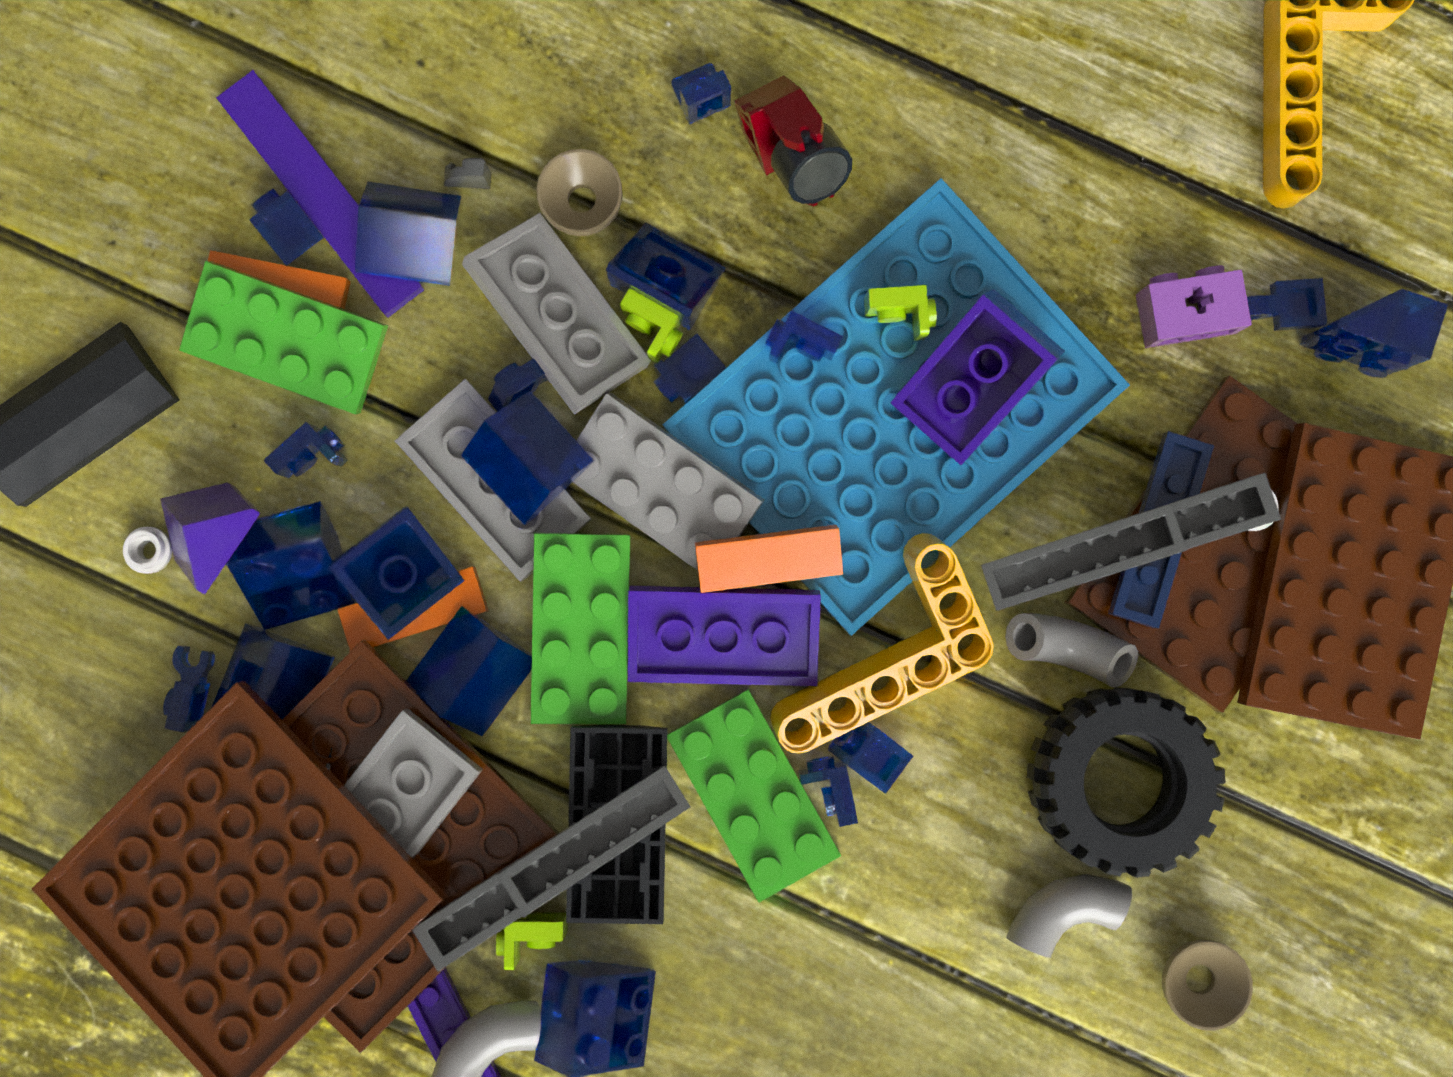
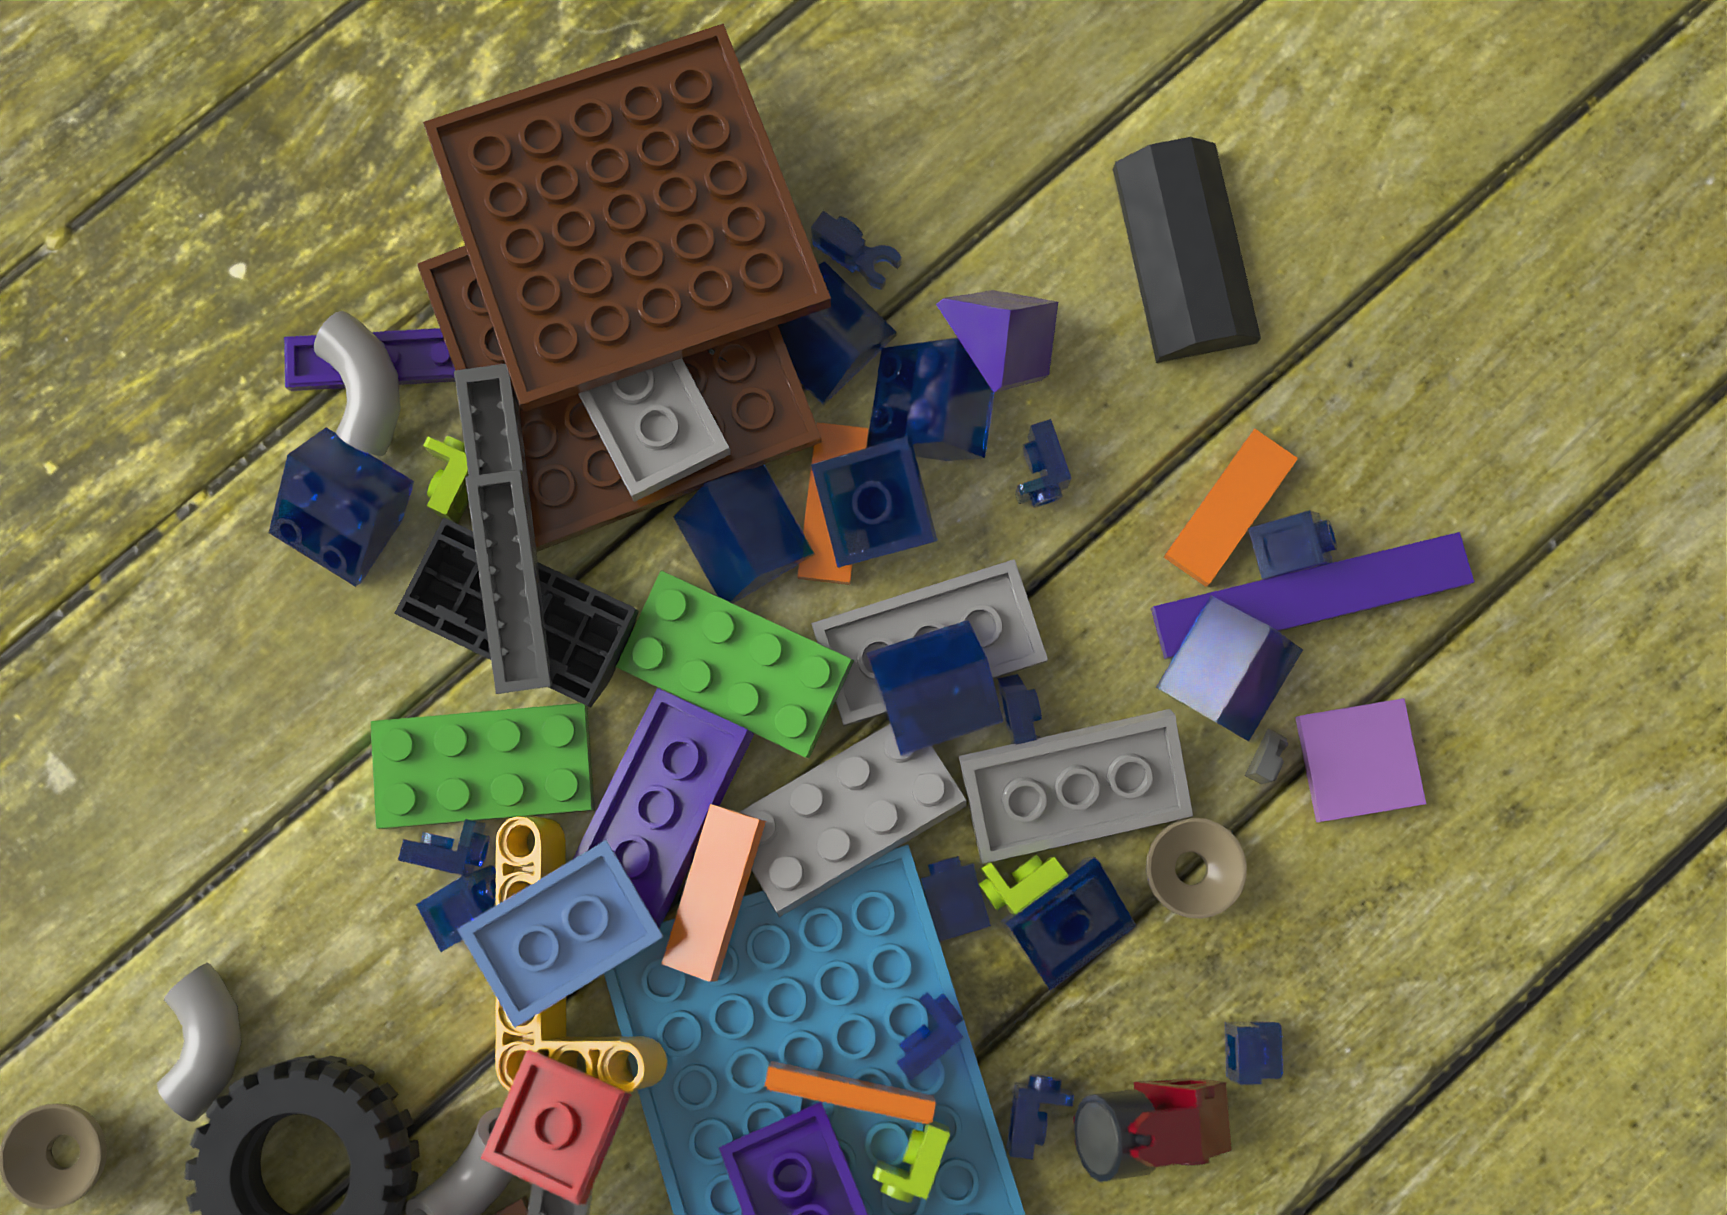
camera: 120 degrees right, 5 degrees down
white plate [123,527,172,574] -> none
bright green plate [179,261,389,415] -> none
none -> medium blue plate [457,840,664,1028]
none -> tile [480,1049,632,1205]
none -> orange tile [765,1061,936,1124]
none -> clear blue bracket [1006,1075,1074,1160]
none -> medium lavender tile [1295,698,1426,822]

